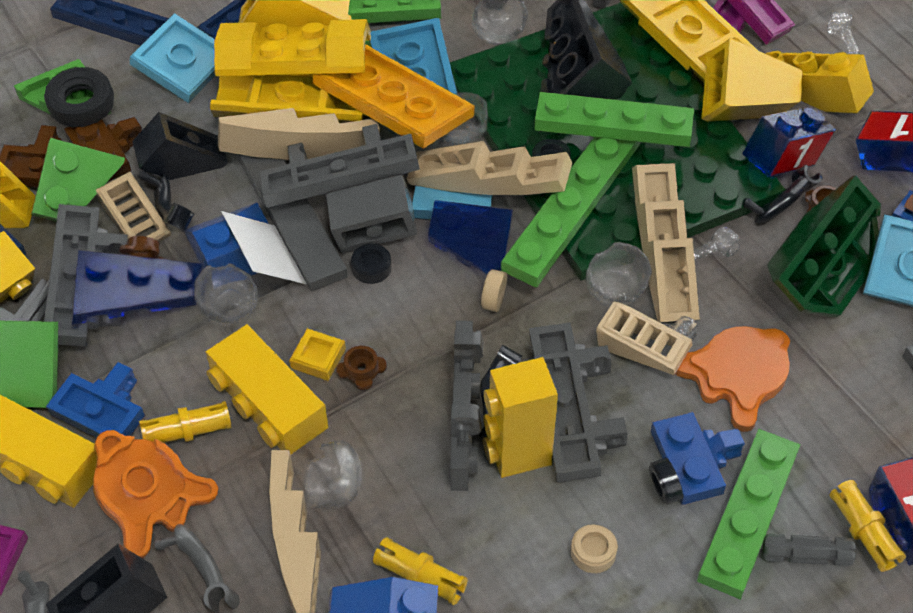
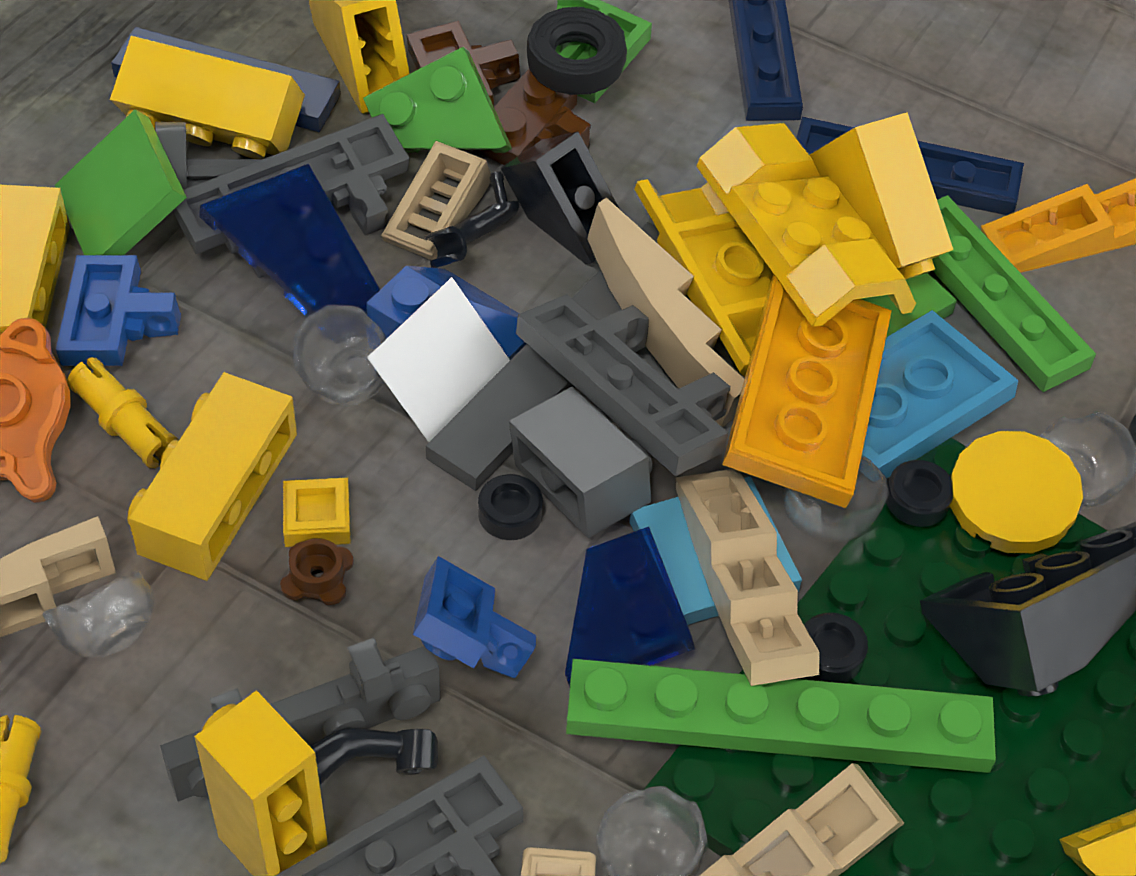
camera: 60 degrees right, 0 degrees up
reddish brown plate [119,236,164,269] -> none
medium azure tile [130,13,215,103] -> none
tan tile [481,269,507,312] -> none
bright green plate [535,92,694,147] -> none
none -> blue hinge [413,556,536,678]
none -> black tile [885,460,953,527]
none -> yellow tile [950,431,1083,553]

